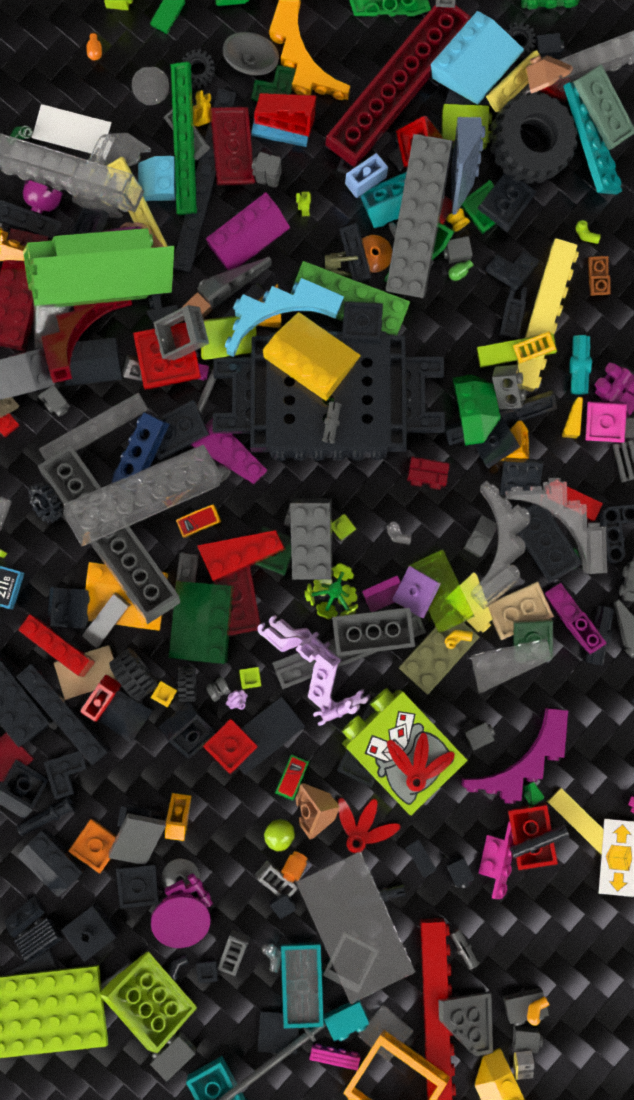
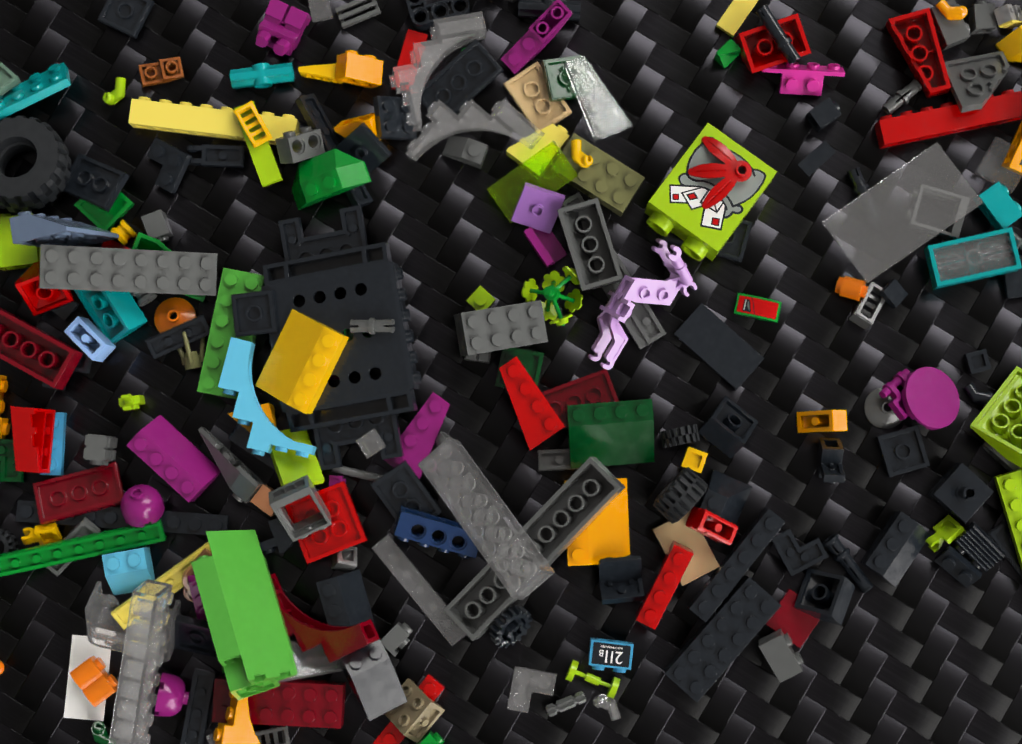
camera: 100 degrees left, 0 degrees up
orange plate [68,818,117,873] -> none
tile [82,593,130,648] -> none
dark grey tile [109,813,166,865] -> none
clear tile [132,67,169,105] -> none
slope [176,504,221,538] -> none
red plate [203,719,258,774] -> none
dark grey wheel [205,676,231,702] -> none
dark grey slope [217,930,250,976] -> none
lavender plant [226,690,248,710] -> none
lime plate [239,667,262,689] -> none
clear arm [262,944,281,972] -> none
lime hair [264,819,295,851] -> none
nougat slope [295,784,340,839] -> none
red plant [338,798,401,853] -> none
clear arm [387,522,411,545] -> none
dark red brick [407,457,450,490] -> none
bright green cylinder [448,260,473,281] -> none
magenta arch [462,708,568,804] -> none
dark grey brick [464,722,495,750] -> none
dark pink tile [586,401,627,442] -> none
none -> orange brick [70,656,119,707]
none -> magenta cylinder [120,484,165,528]
none -> light orange brick [335,50,383,89]
none -> clear tile [356,429,386,459]
none -> red wedge [885,8,951,99]
none -> lime plate [926,514,965,553]

